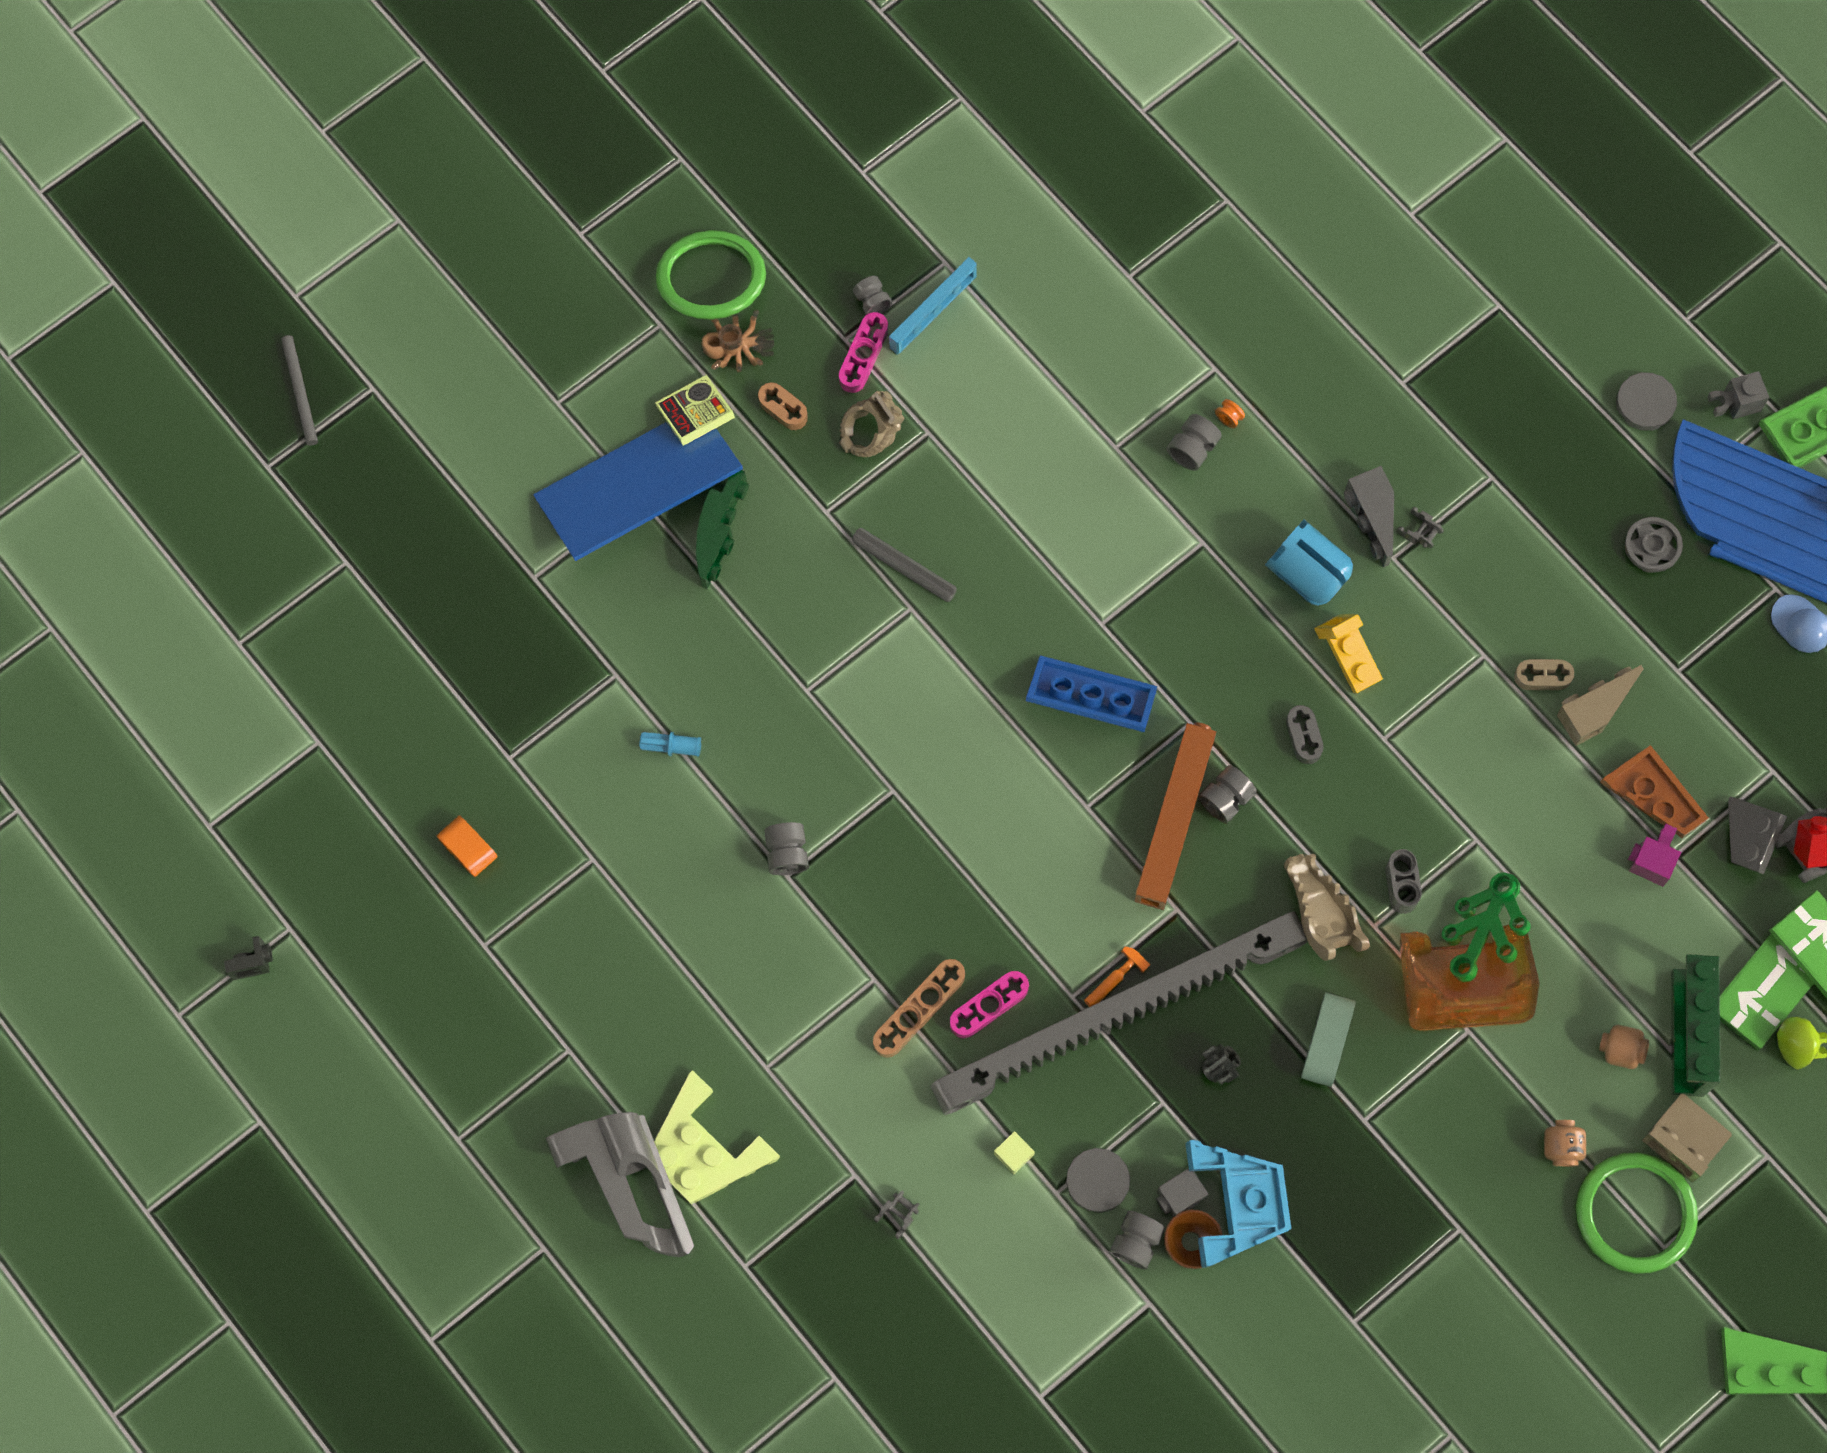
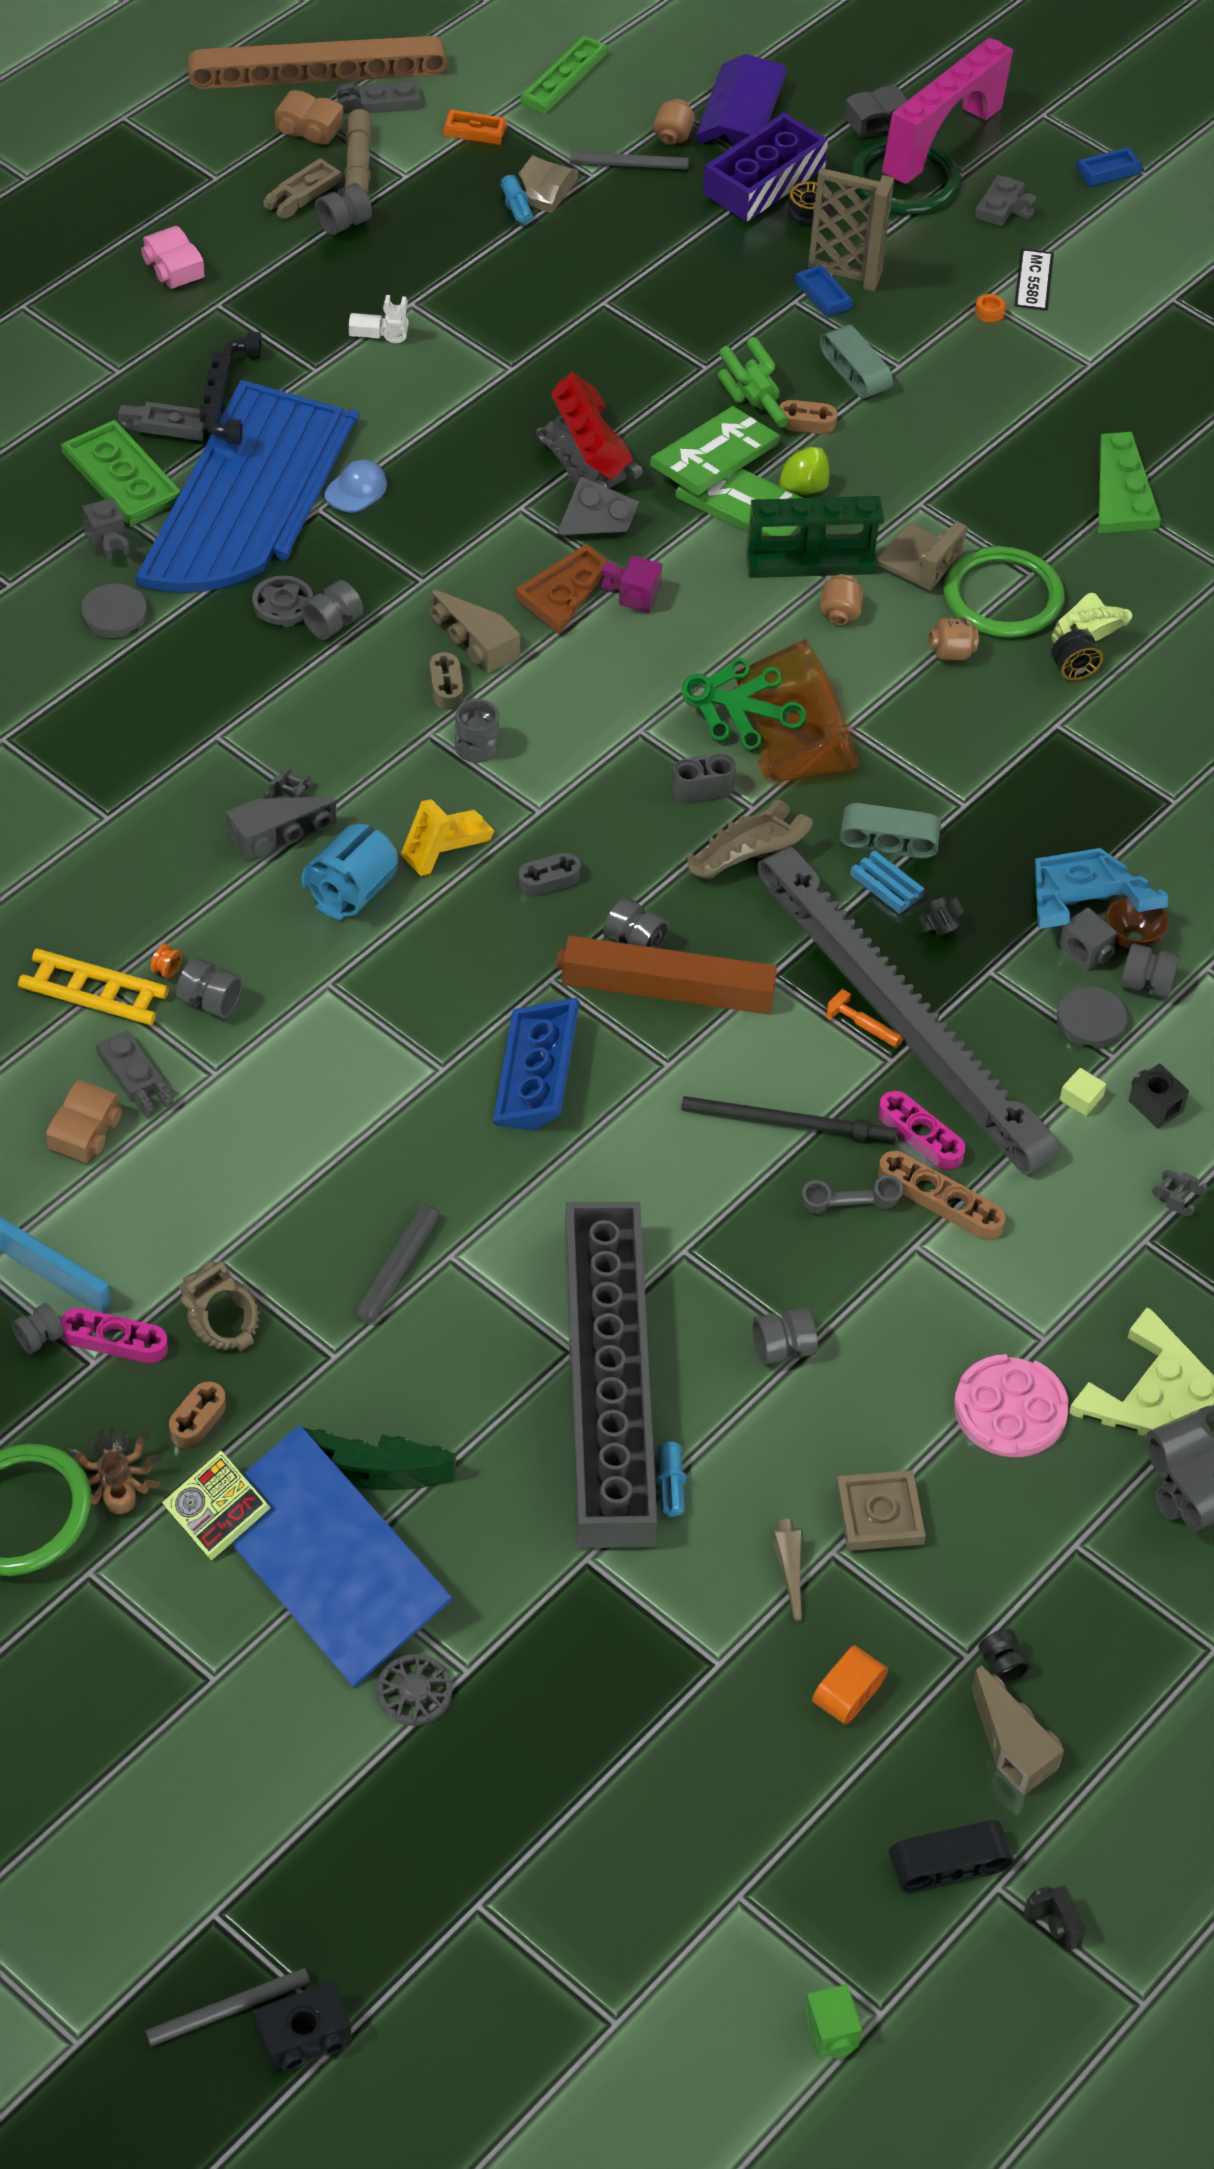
camera: 105 degrees left, 20 degrees down
none -> yellow bar [18,948,169,1026]
none -> medium nougat brick [46,1080,122,1163]
none -> dark grey hinge [96,1030,174,1117]
none -> black brick [253,1980,352,2073]
none -> dark grey wheel [301,580,363,640]
none -> dark grey wheel [377,1654,452,1726]
none -> dark grey wheel [455,699,499,763]
none -> dark grey brick [565,1202,657,1548]
none -> pearl dark grey bar [681,1096,897,1142]
none -> dark tan piece [772,1519,802,1622]
none -> dark grey bar [801,1175,903,1214]
none -> bright green brick [803,1984,862,2058]
none -> dark tan plate [836,1470,926,1551]
none -> dark azure tile [850,850,924,914]
none -> black beam [888,1820,1014,1893]
none -> bright pink tile [954,1354,1069,1457]
none -> dark tan slope [971,1665,1064,1796]
none -> pearl dark grey wheel [978,1629,1031,1684]
none -> yellowish green piece [1051,593,1132,643]
none -> black wheel [1051,629,1103,680]
none -> pearl dark grey brick [1129,1063,1189,1129]

